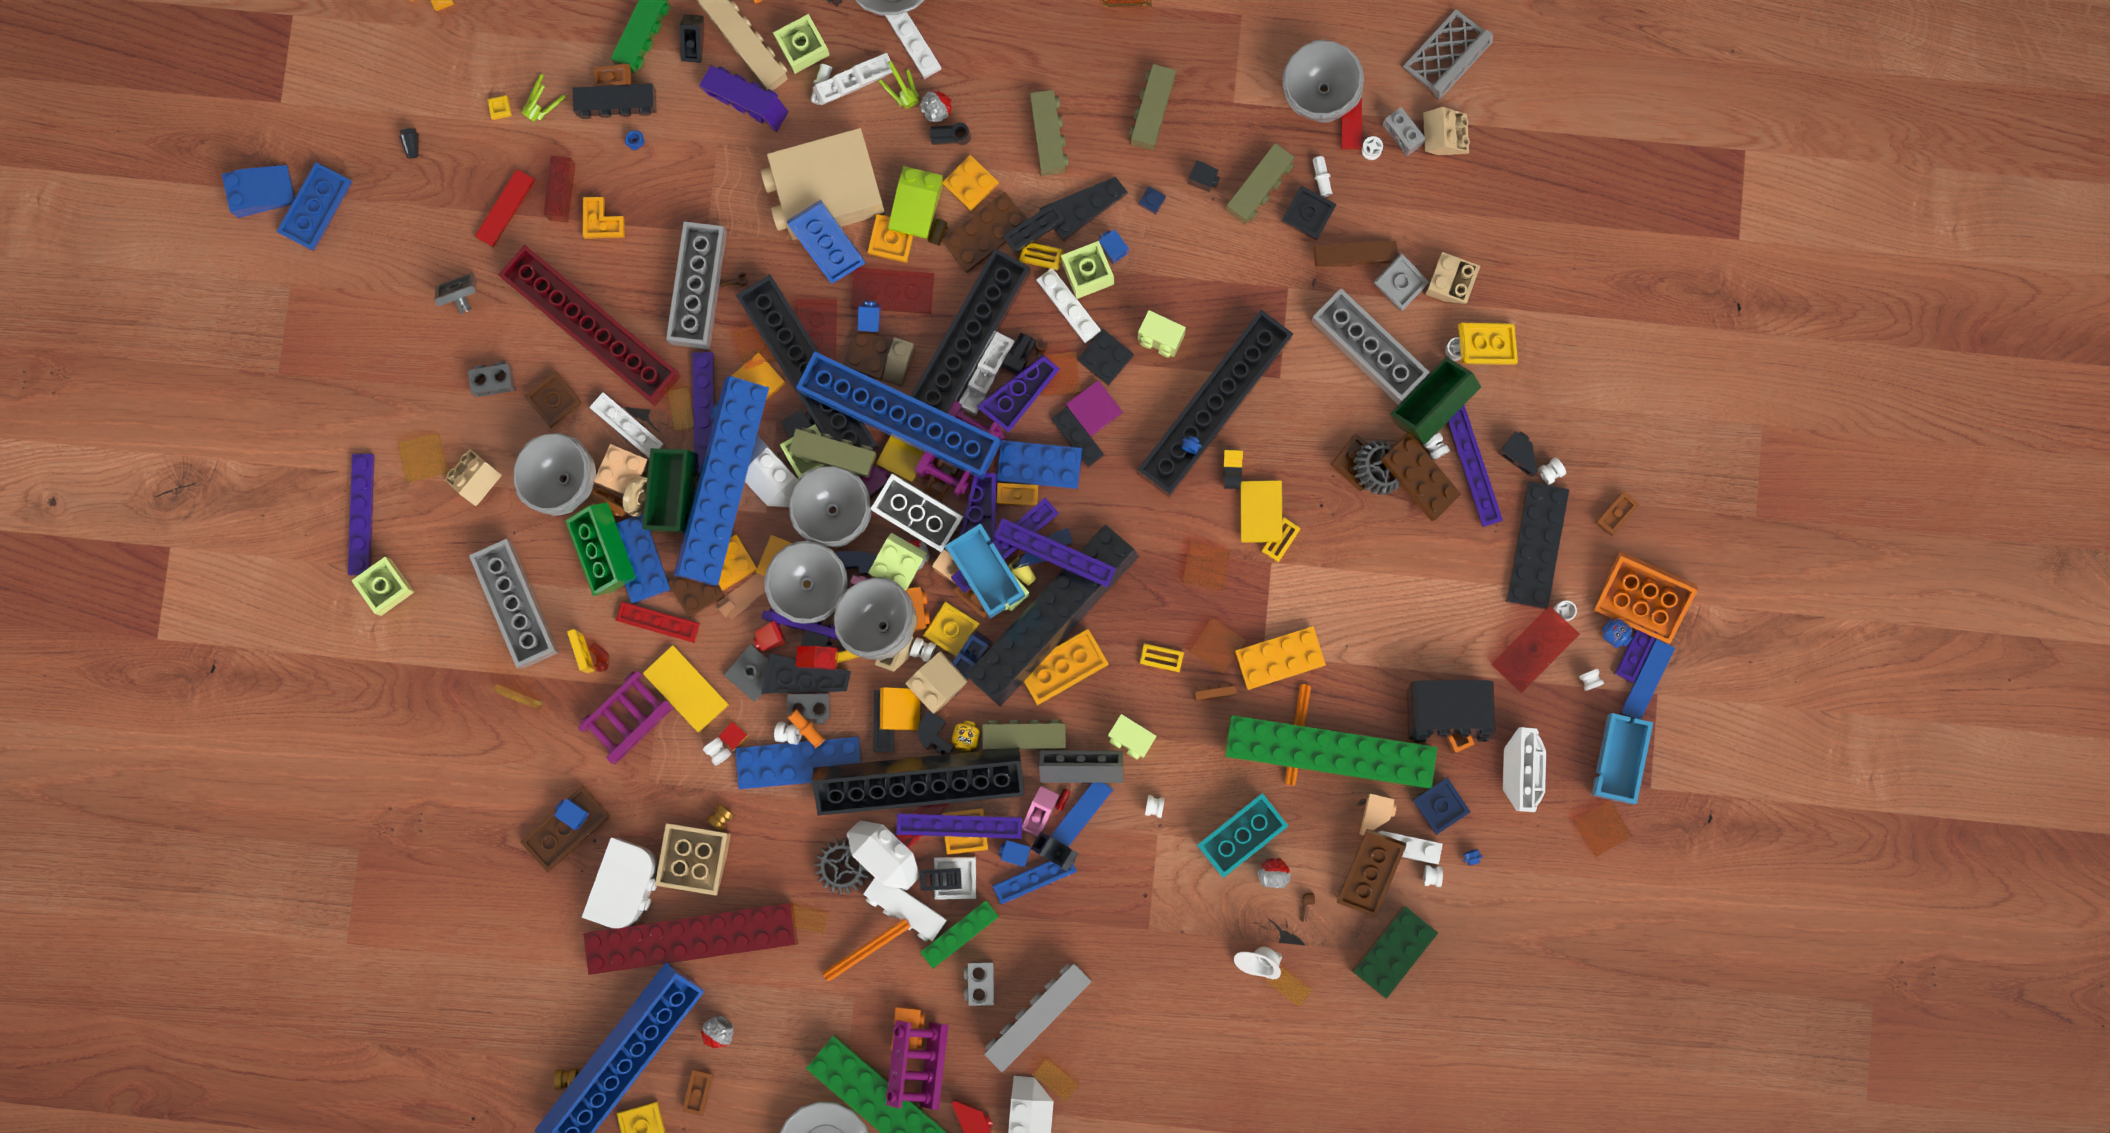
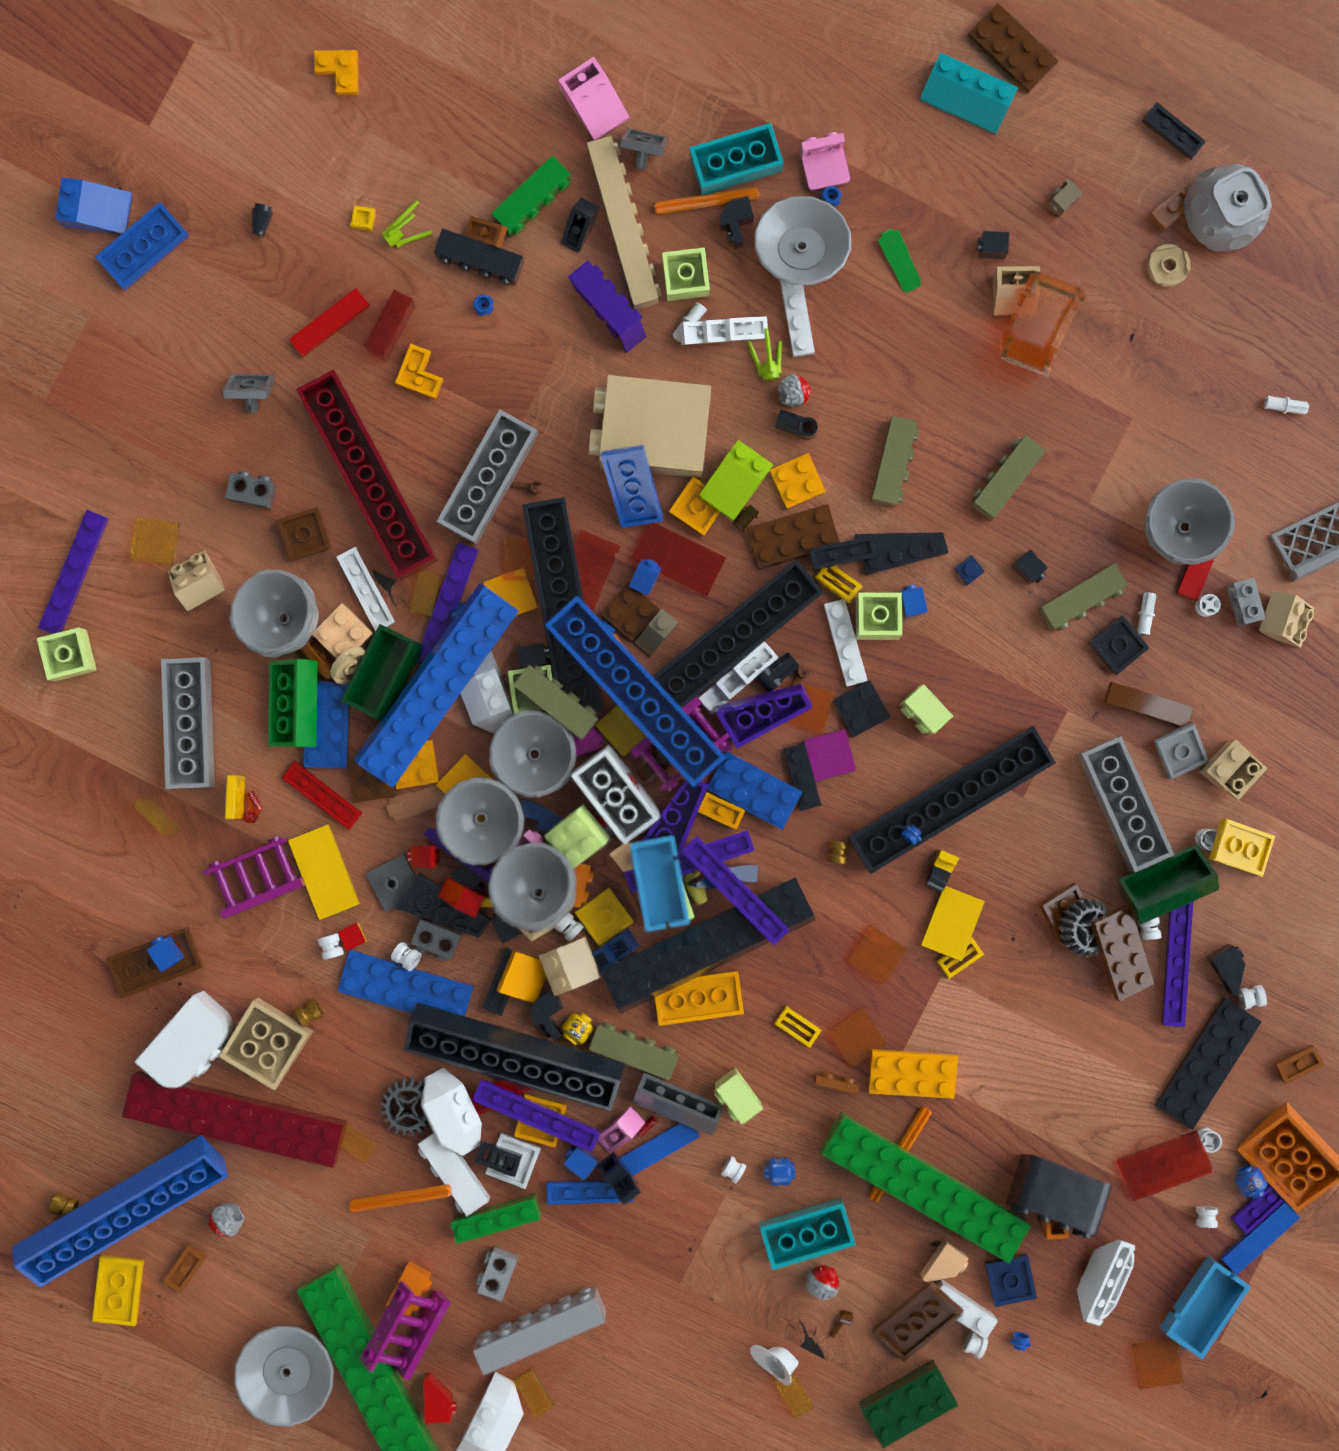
camera: 10 degrees right, 5 degrees up
orange pin [787,709,825,748] -> none
none -> black brick [491,913,523,944]
none -> blue head [764,1157,795,1186]
none -> pearl gold wheel [827,840,850,864]

